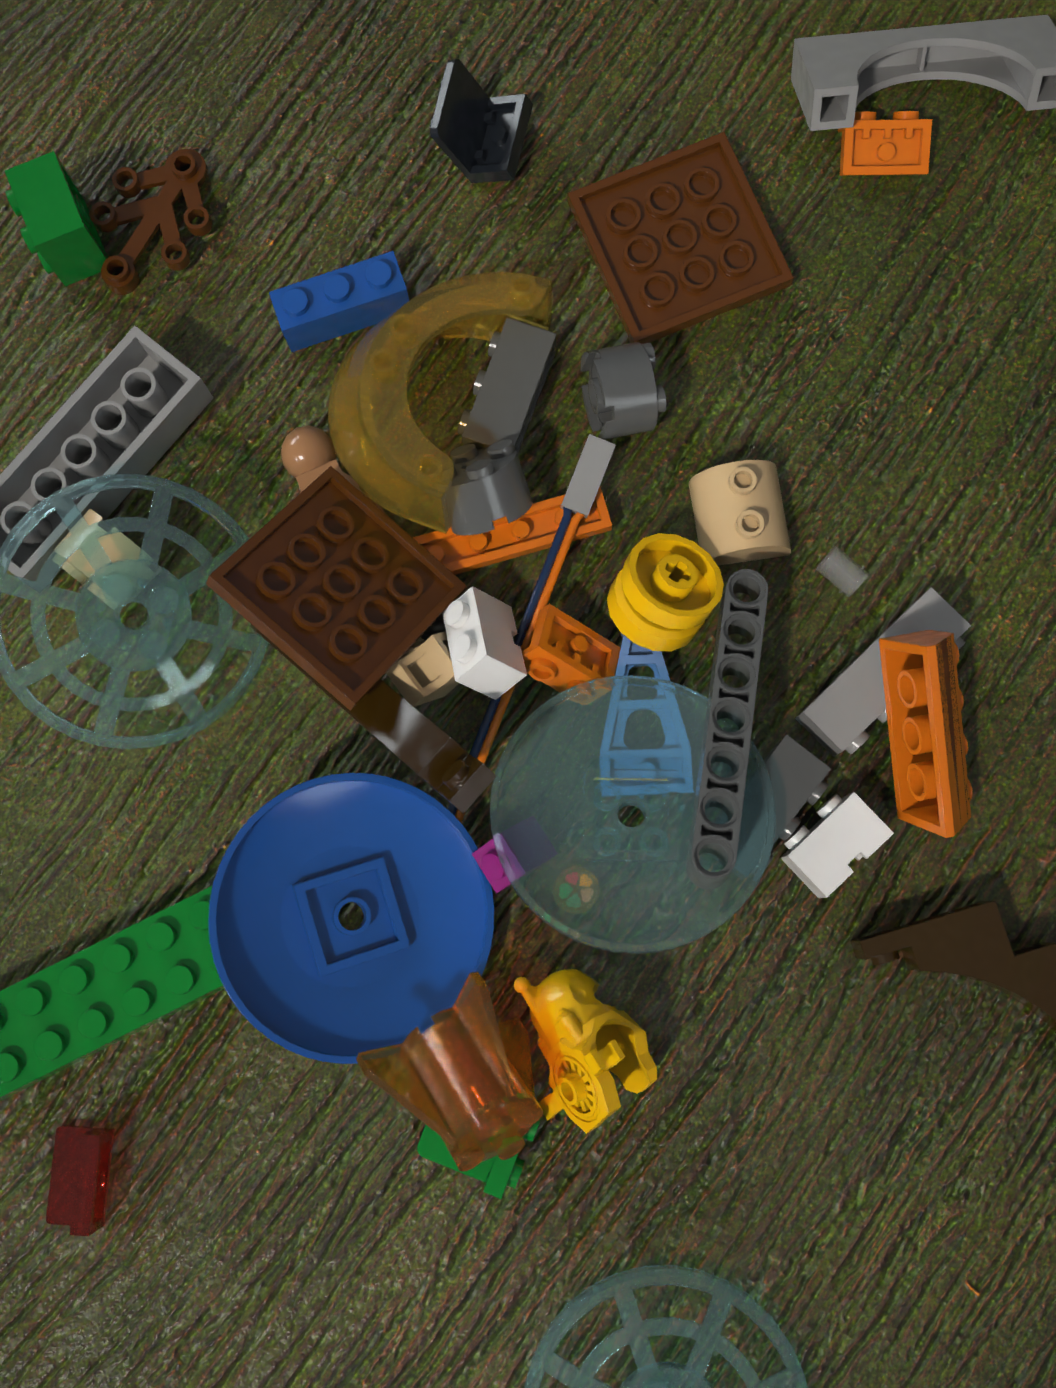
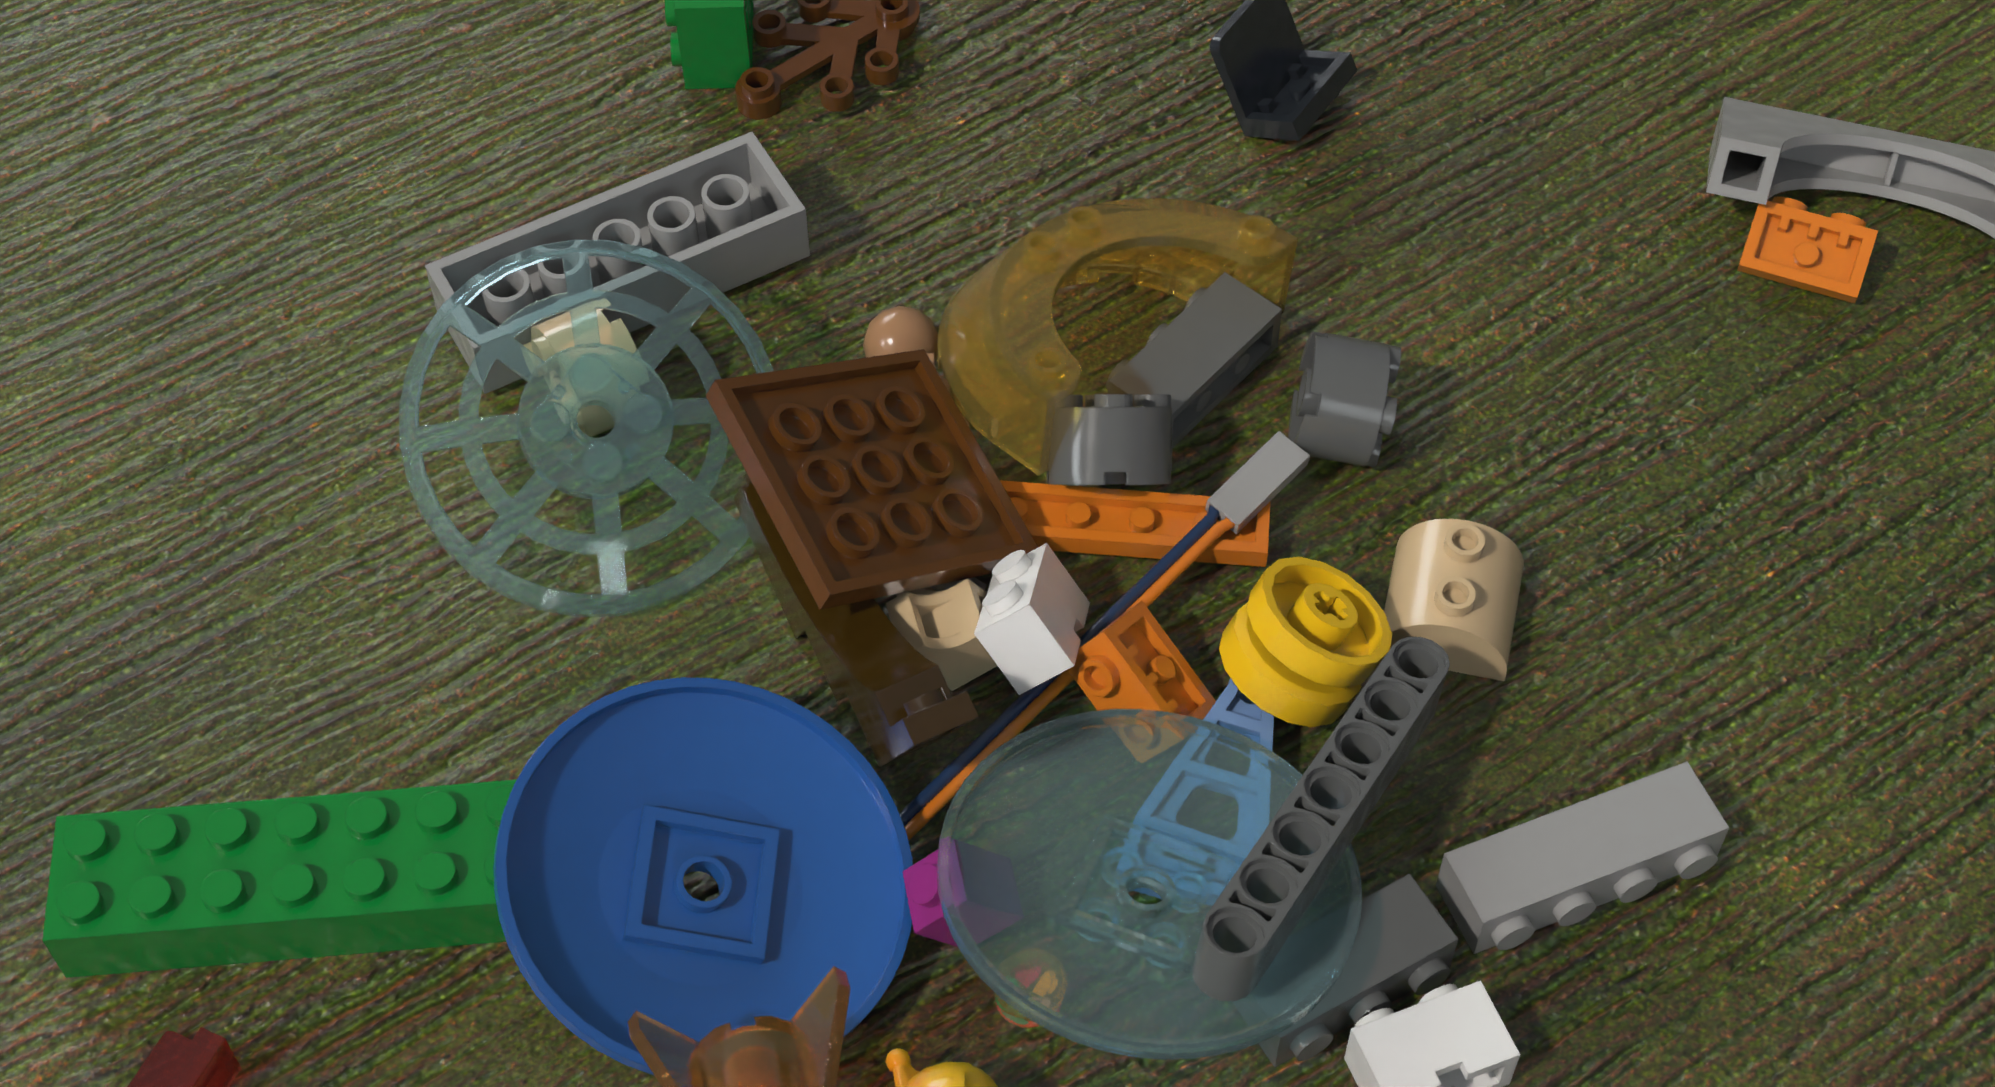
camera: 15 degrees right, 25 degrees down
blue brick [269,251,412,352] -> none
reddish brown plate [567,132,794,344] -> none
clear piece [816,546,870,598] -> none
orange slope [879,630,973,838] -> none

